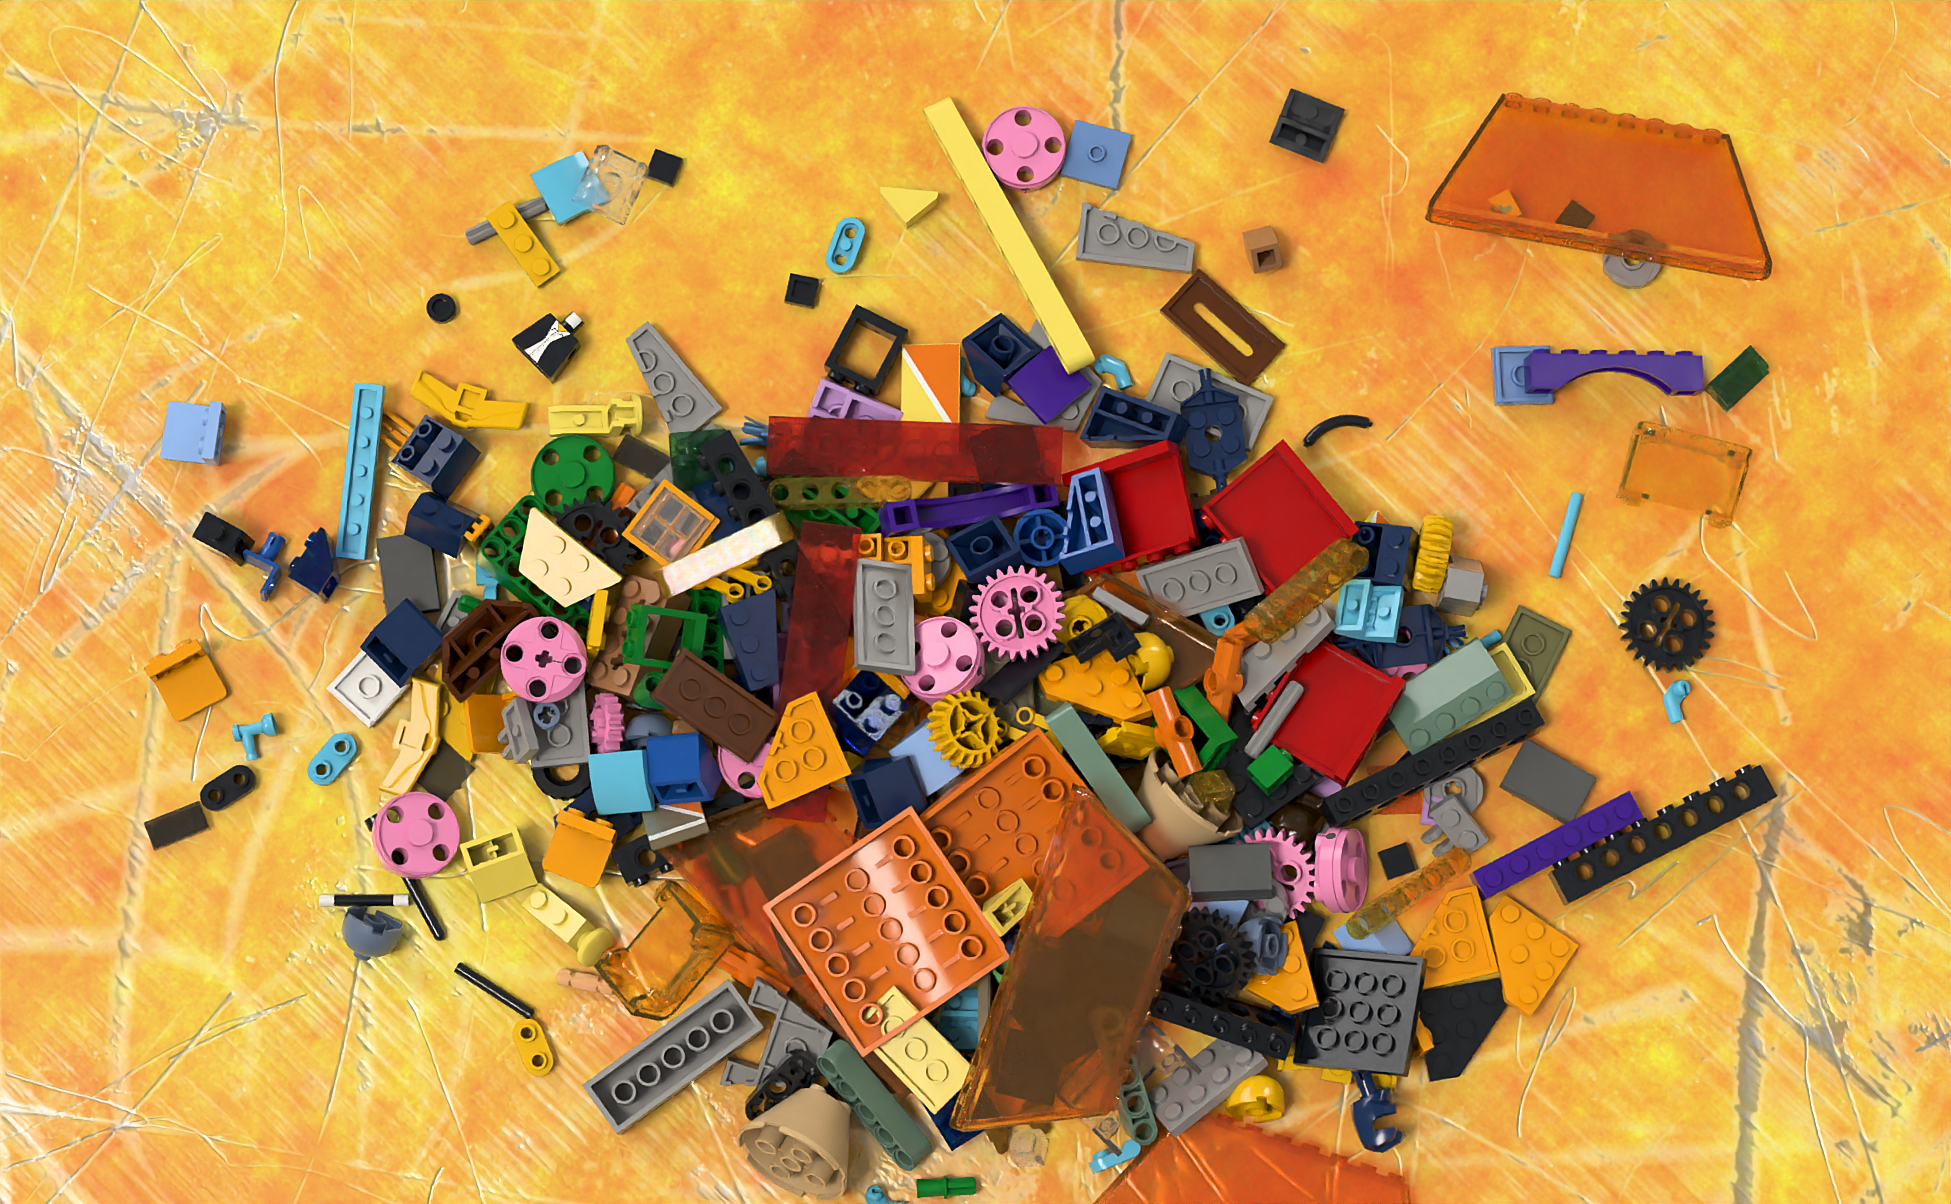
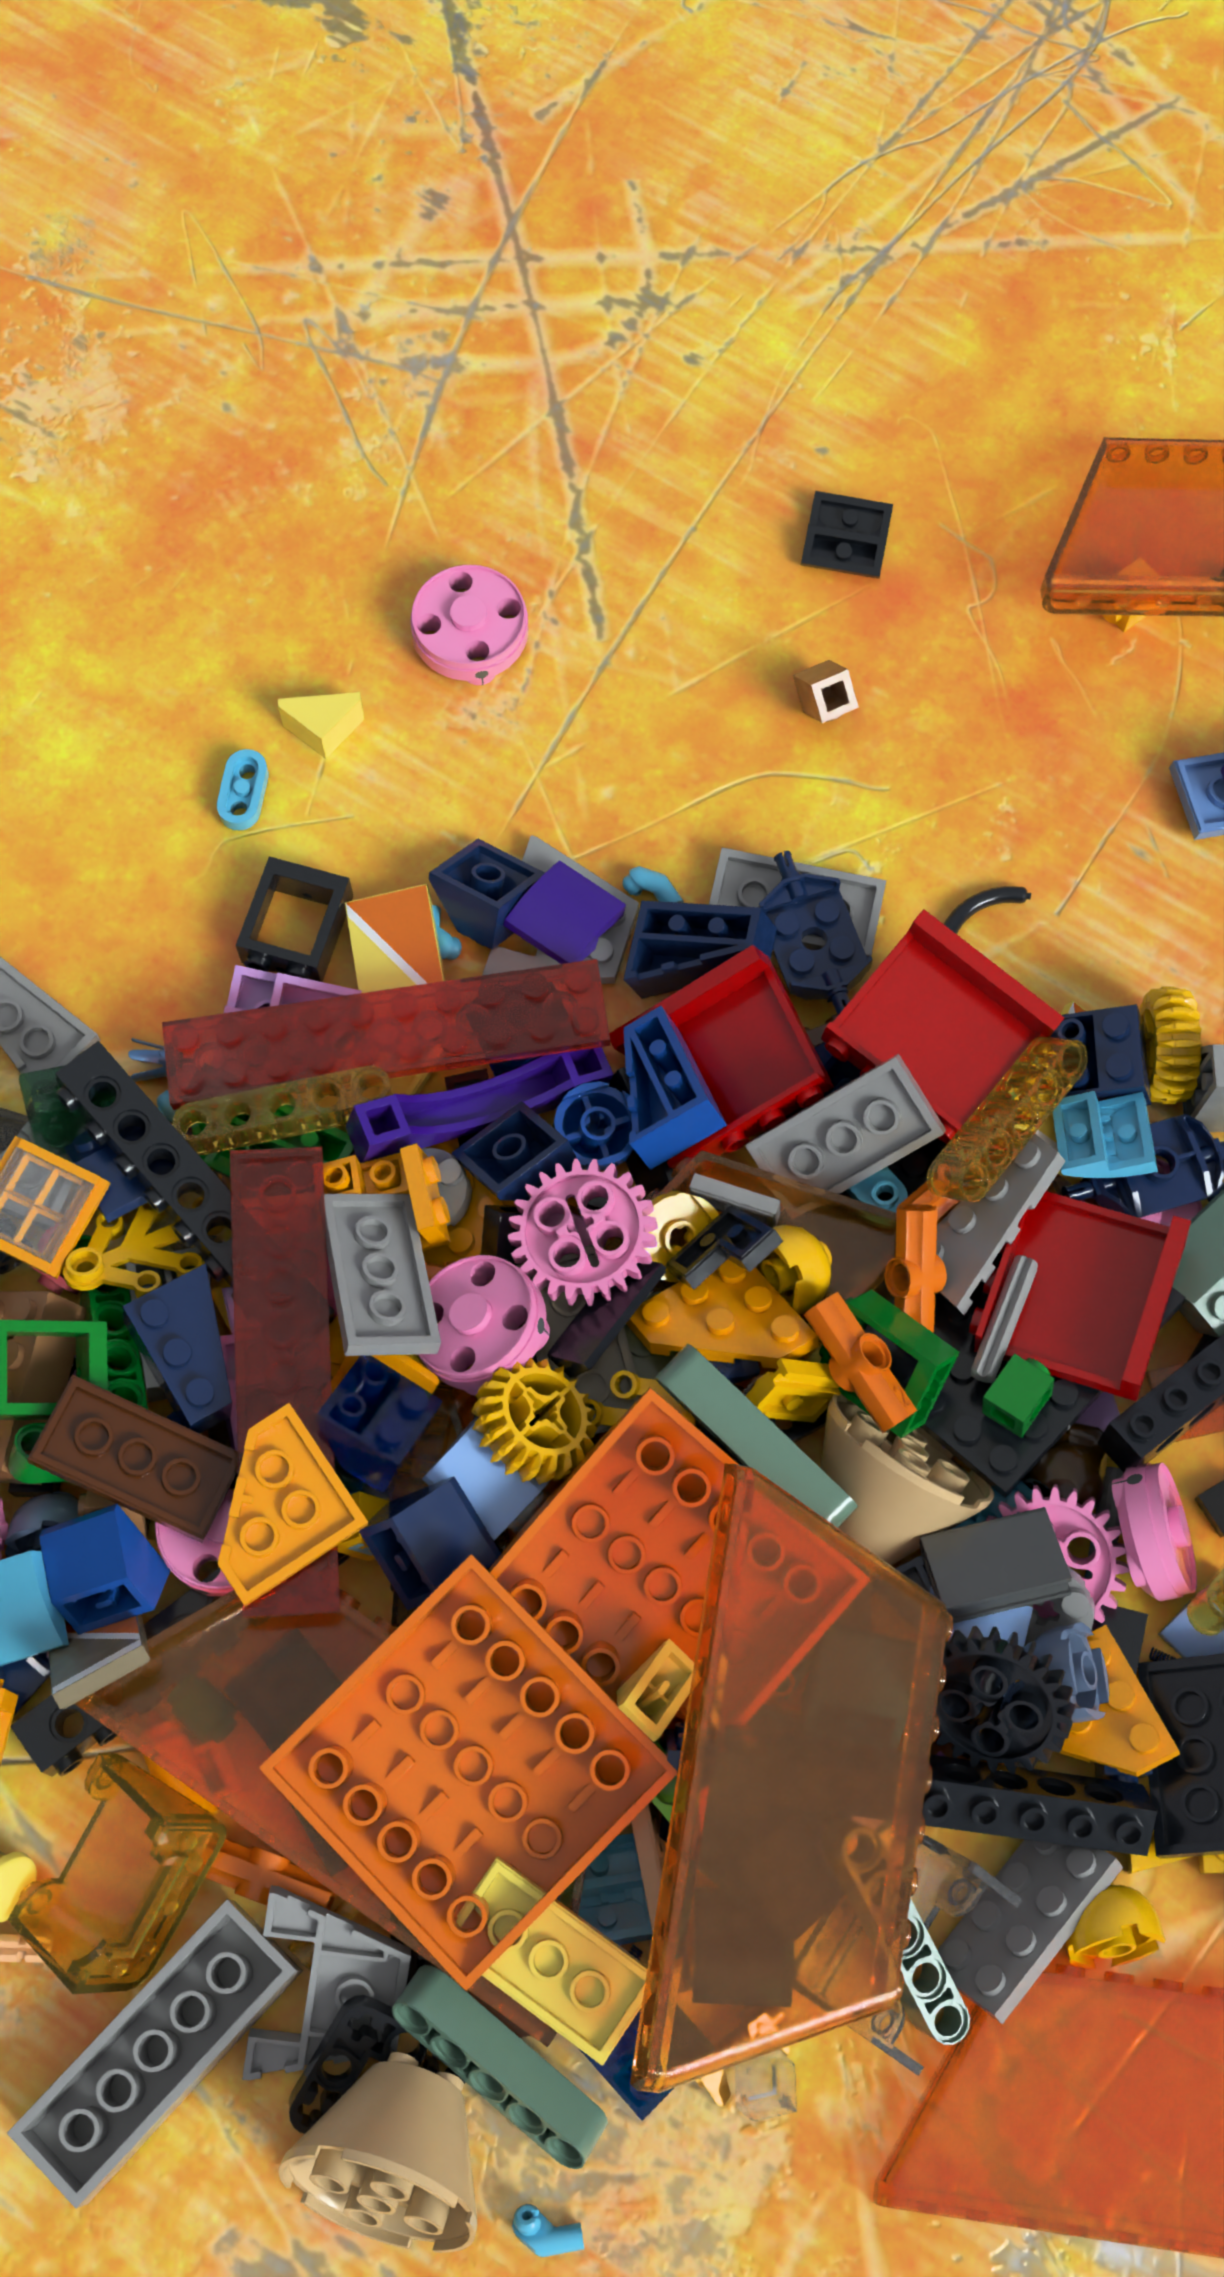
camera: 10 degrees left, 10 degrees down
clear yellow beam [653,511,795,600] -> none
black tile [784,273,819,309] -> none
green axle [917,1175,976,1199] -> none
light yellow beam [923,96,1095,375] -> none
medium blue plate [1061,120,1131,191] -> none
light grey wing [1076,202,1195,274] -> none
medium azure plate [1089,1139,1141,1174] -> none
reddish brown piece [1160,269,1285,386] -> none
clear yellow bracket [1189,769,1235,811] -> none

